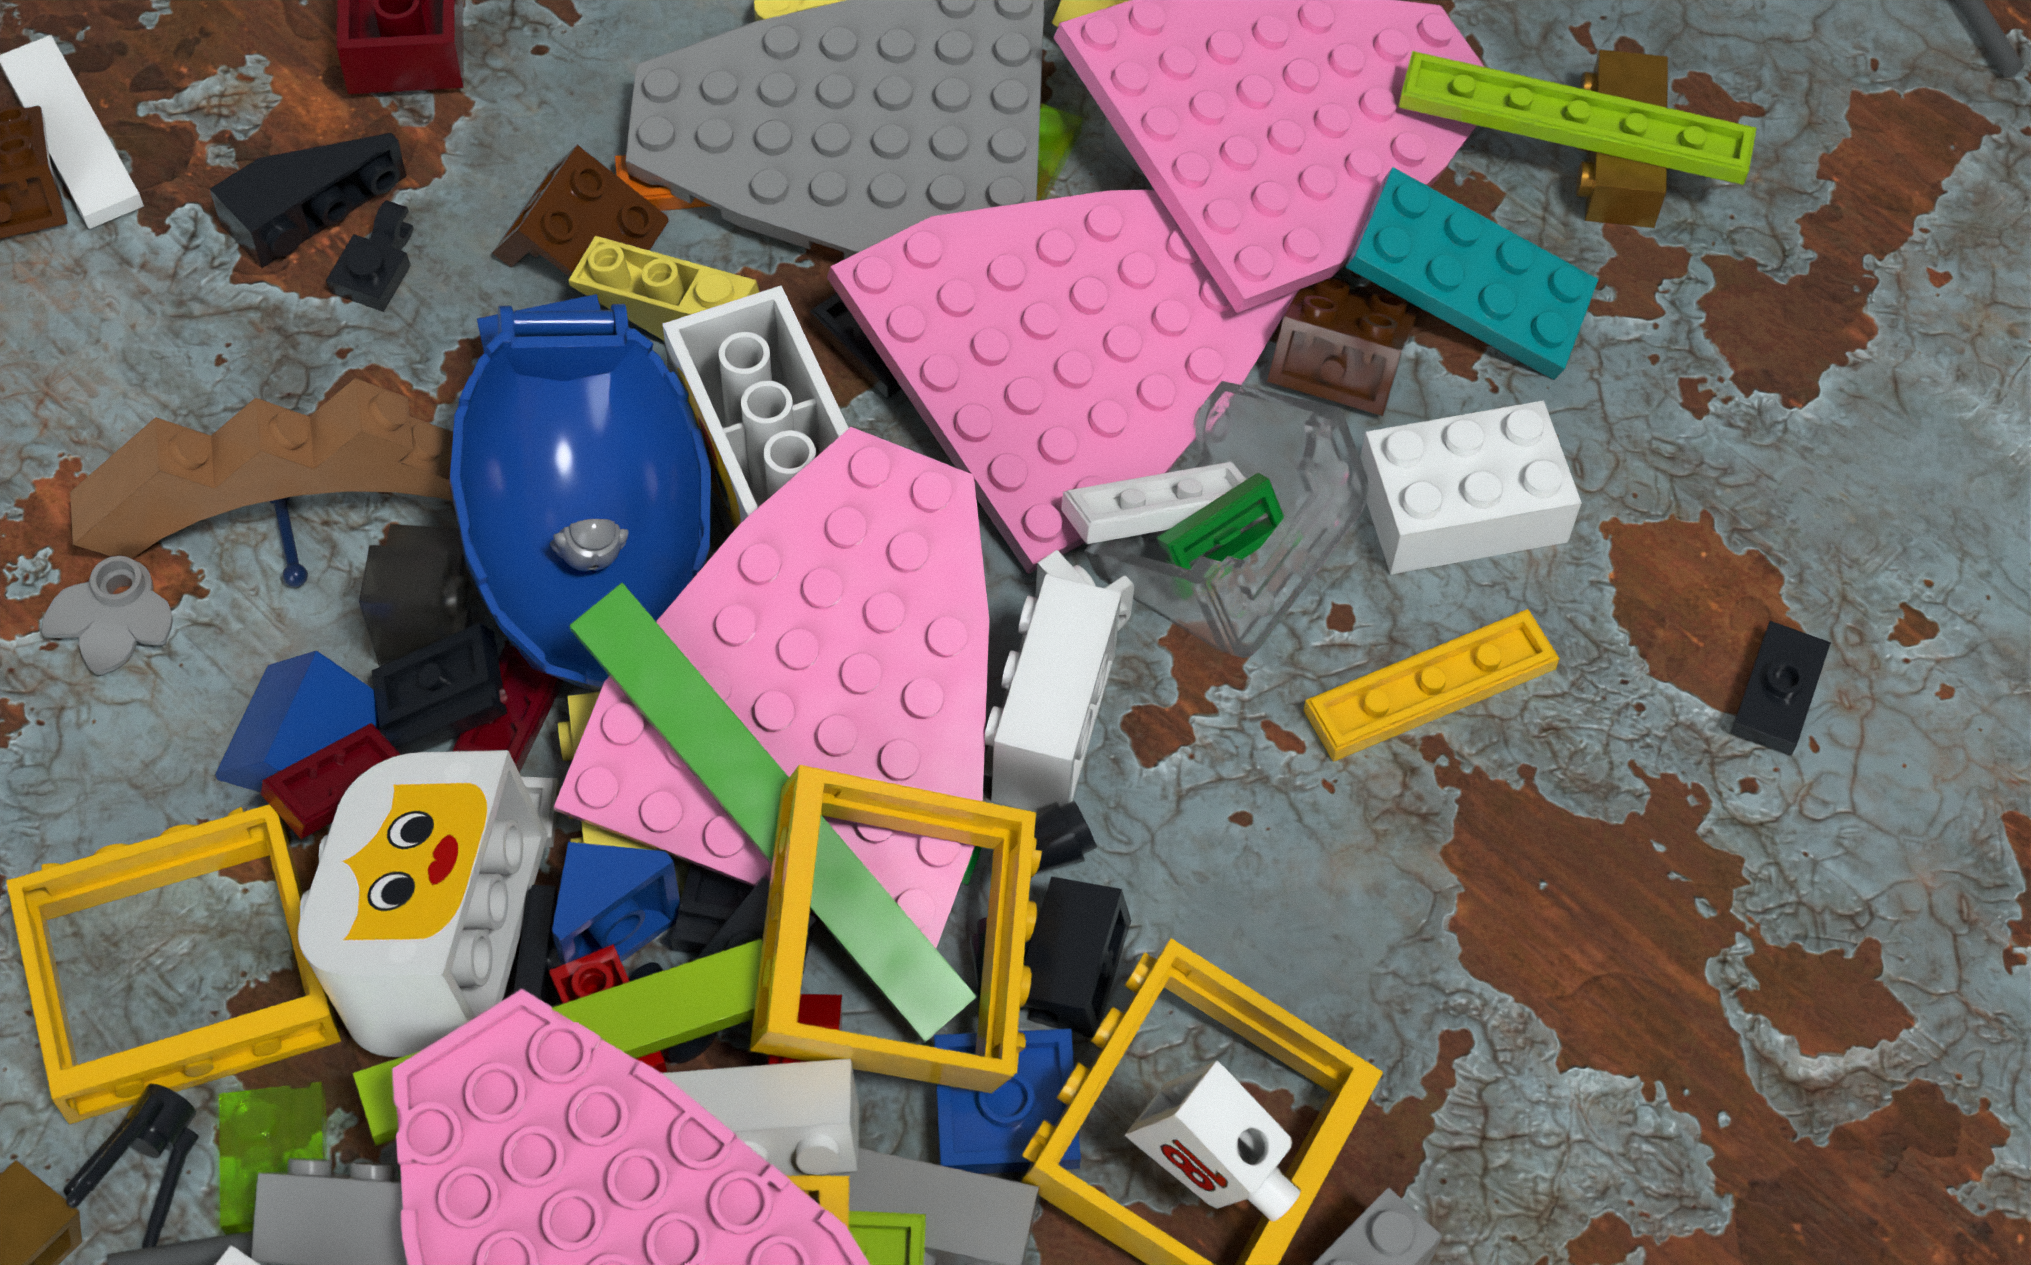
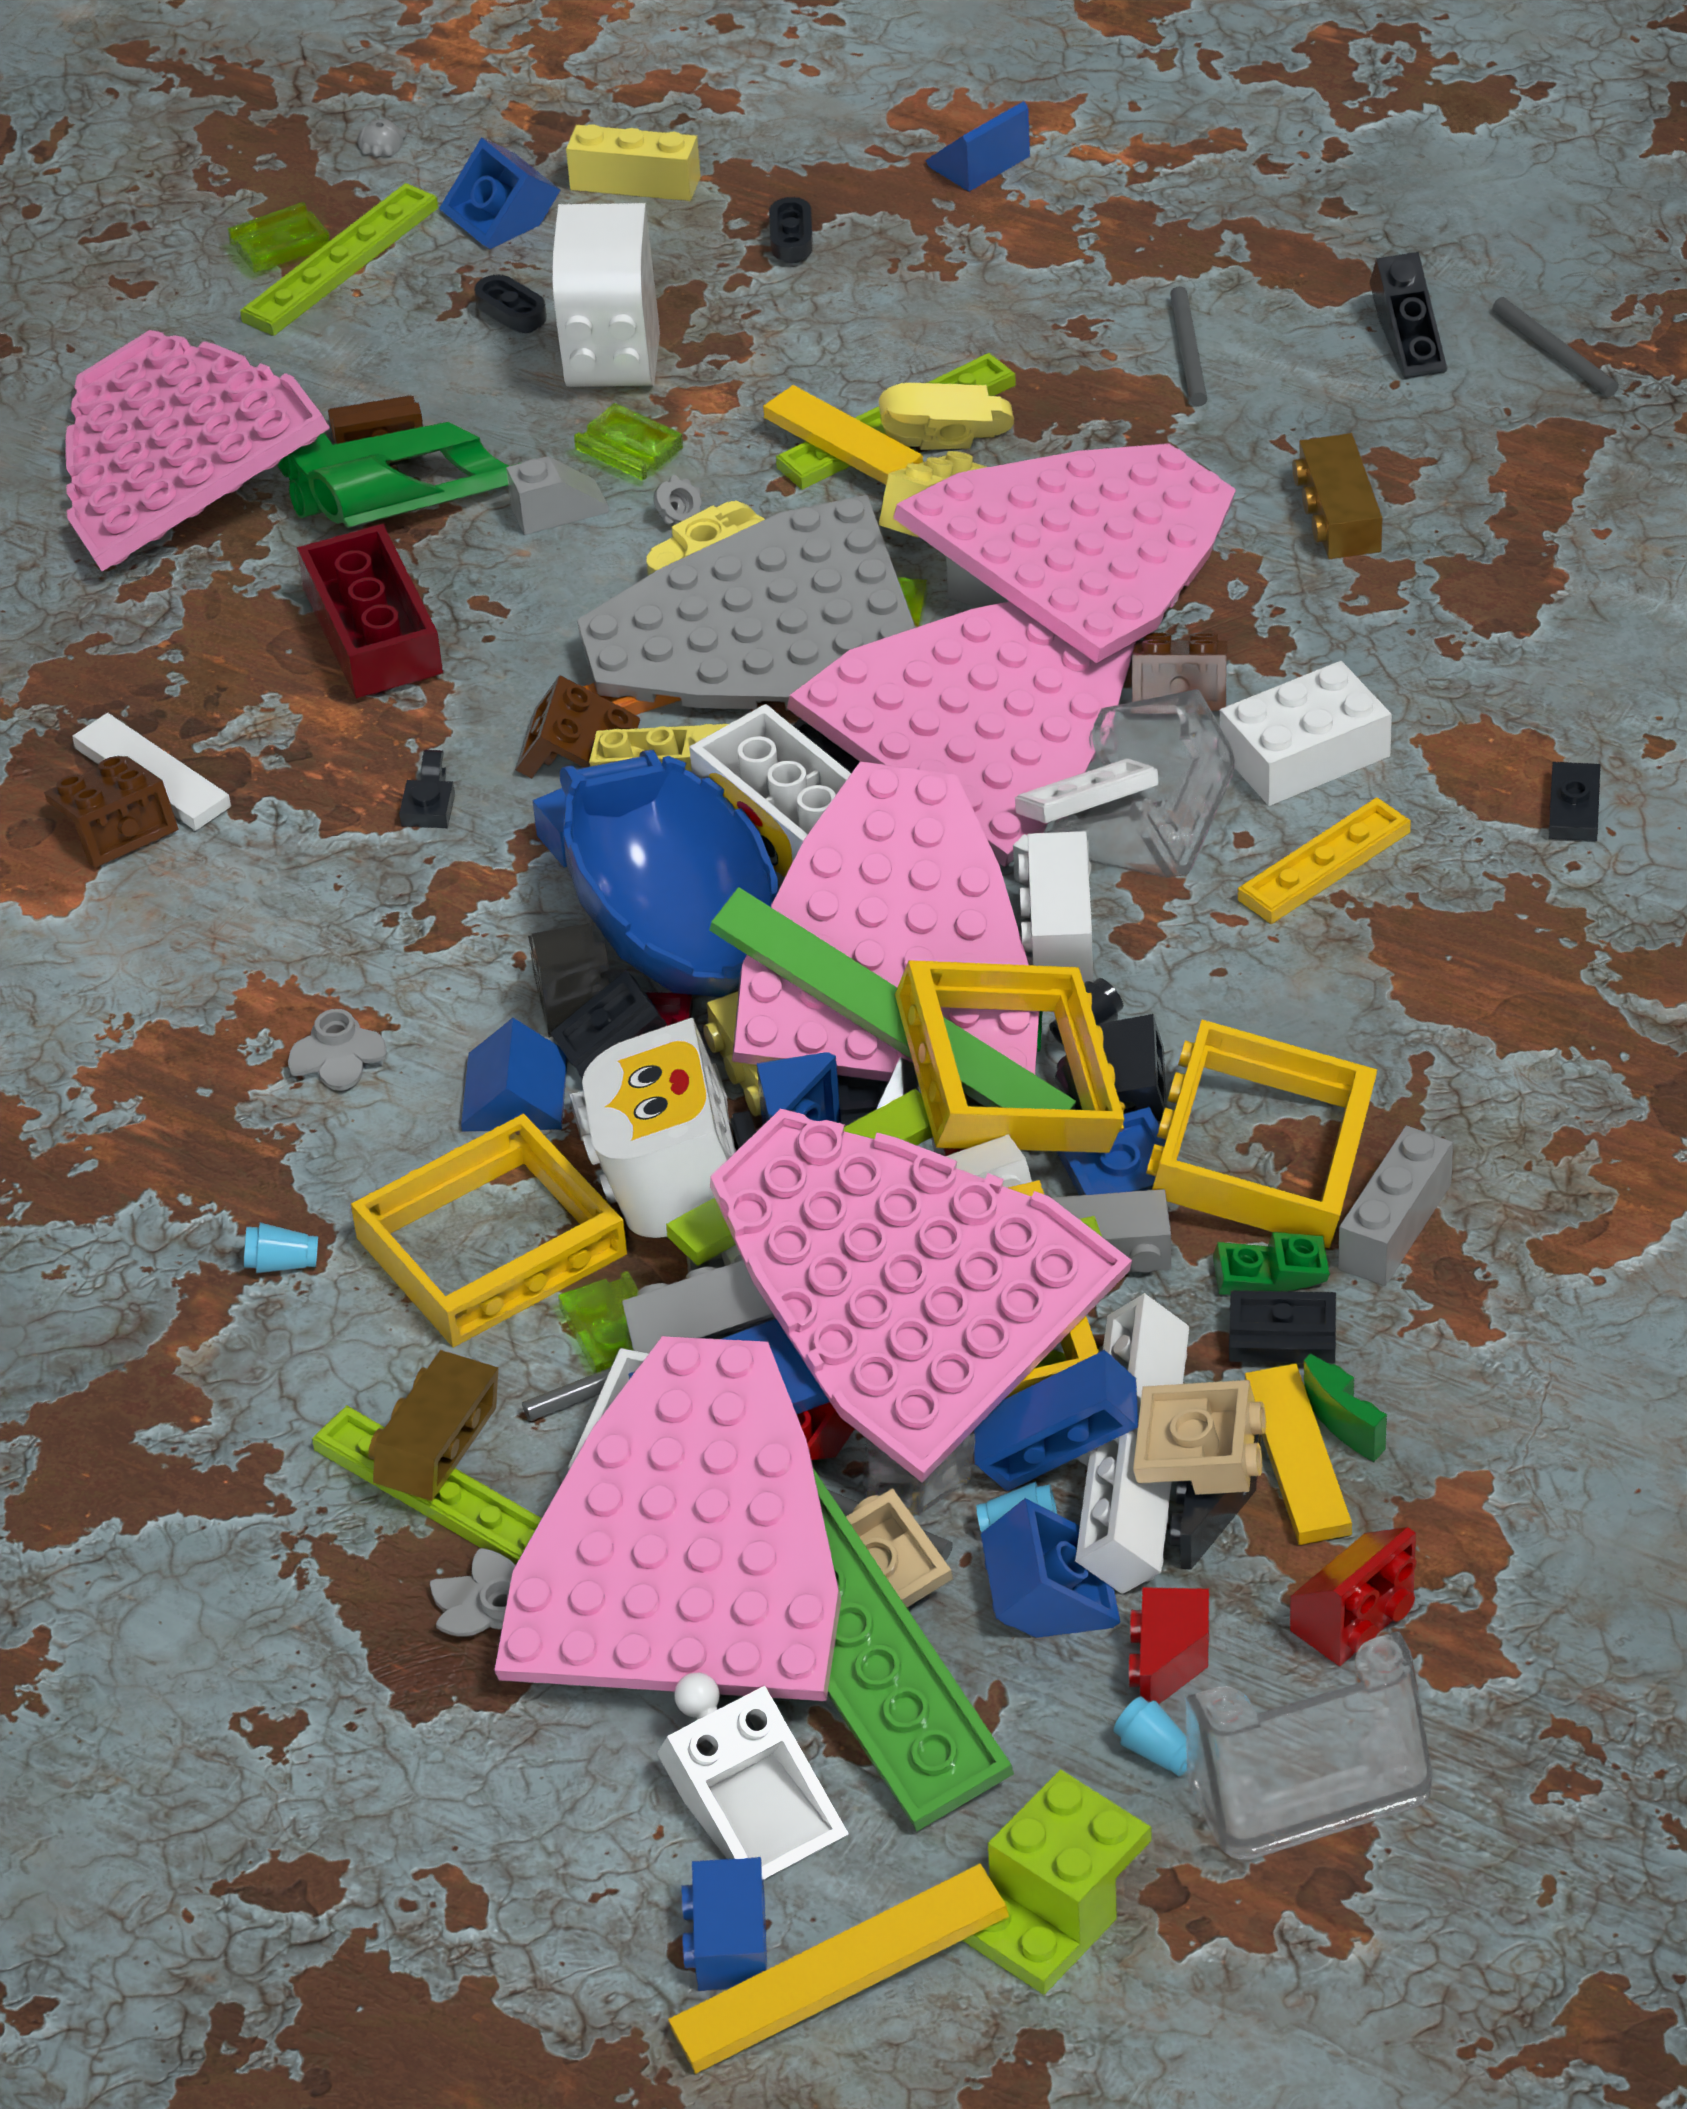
camera: 10 degrees left, 15 degrees down
black plant [64,1083,199,1248] -> none
medium nougat arch [70,378,453,559] -> none
black slope [210,133,407,268] -> none
dark red plate [261,723,401,839] -> none
dark blue hinge [269,497,308,588] -> none
light grey animal [550,519,629,572] -> none
white torso [1125,1061,1301,1222] -> none
green tile [1157,473,1289,595] -> none
teal plate [1346,167,1599,380] -> none
lime tile [1398,51,1757,185] -> none

